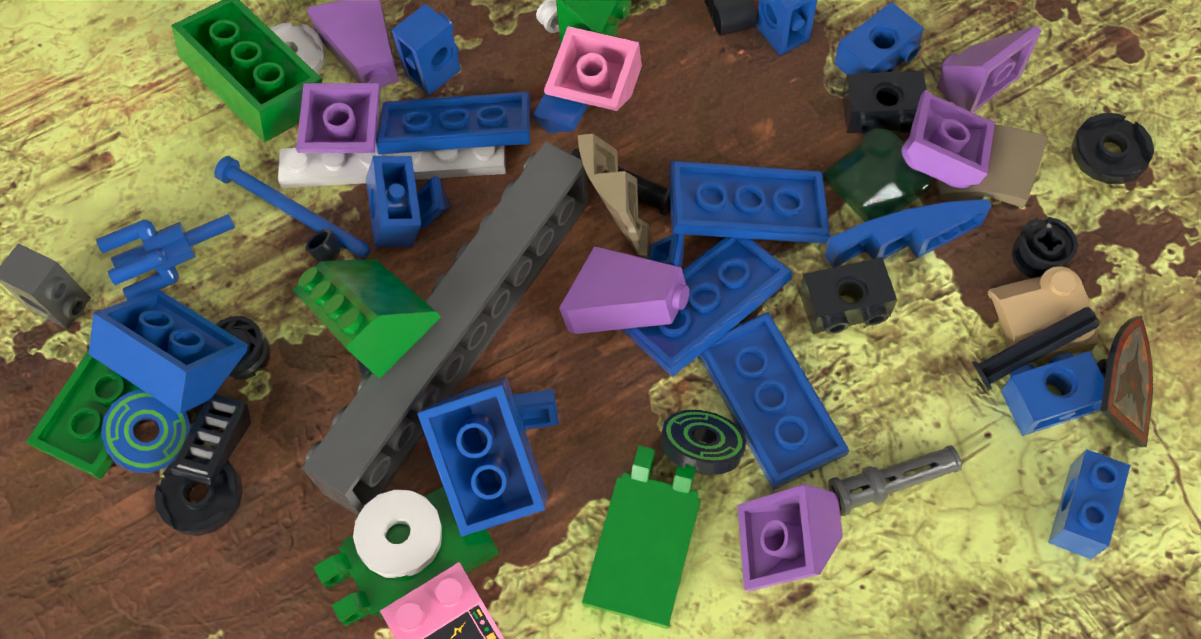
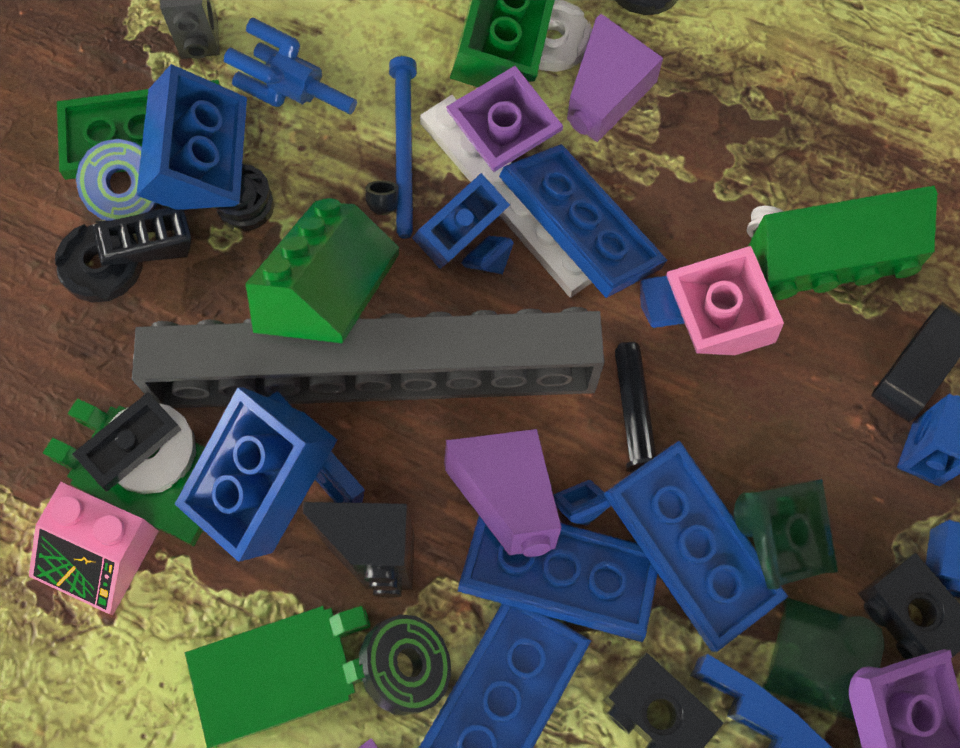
camera: 50 degrees right, 5 degrees up
blue brick [392,3,461,96] -> none
dark tan slope [578,134,650,260] -> none
none -> black plate [72,392,182,492]
none -> black slope [303,502,415,598]
none -> clear green slope [734,479,838,589]

